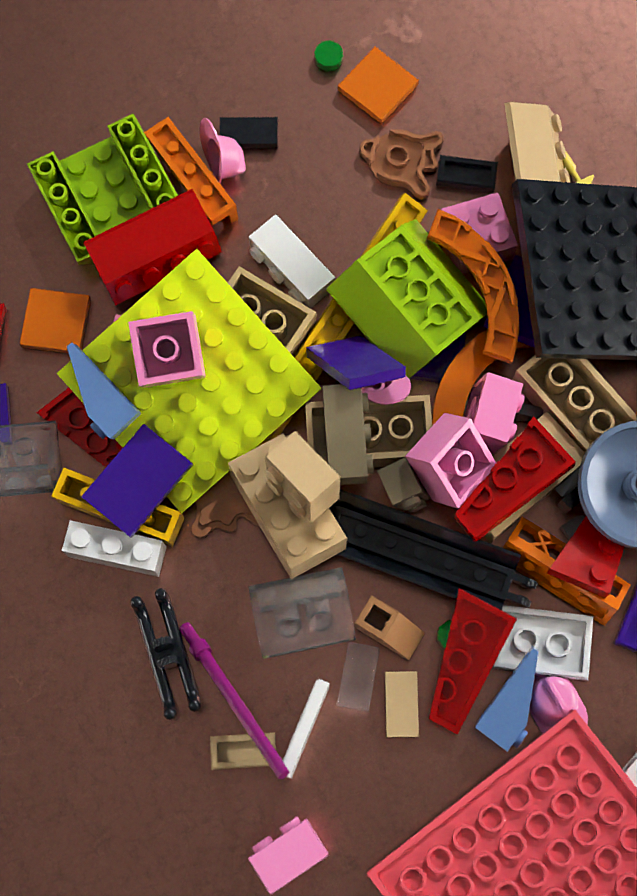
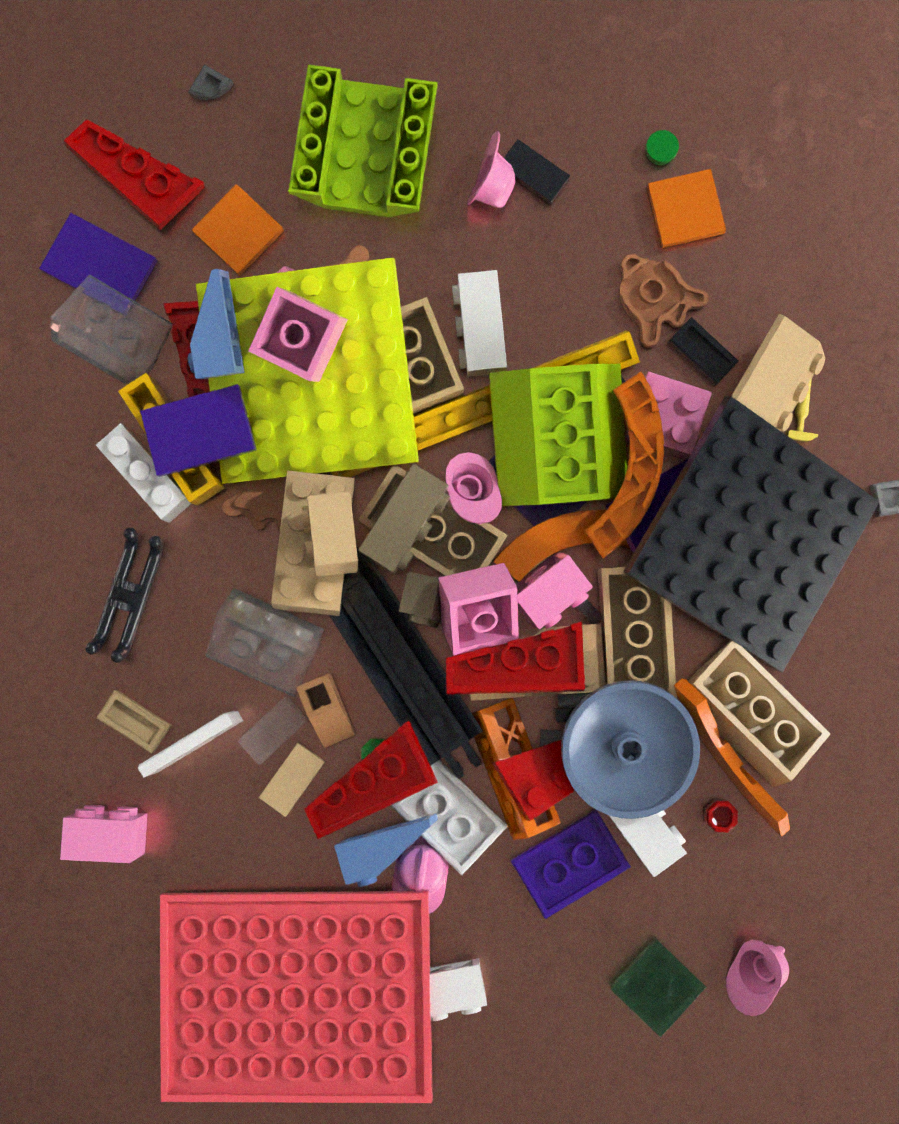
camera: 40 degrees right, 10 degrees up
red slope [83,189,222,305] -> none
orange fence [144,117,238,226] -> none
magenta bar [179,622,290,780] -> none
dark purple tile [306,335,406,390] -> none

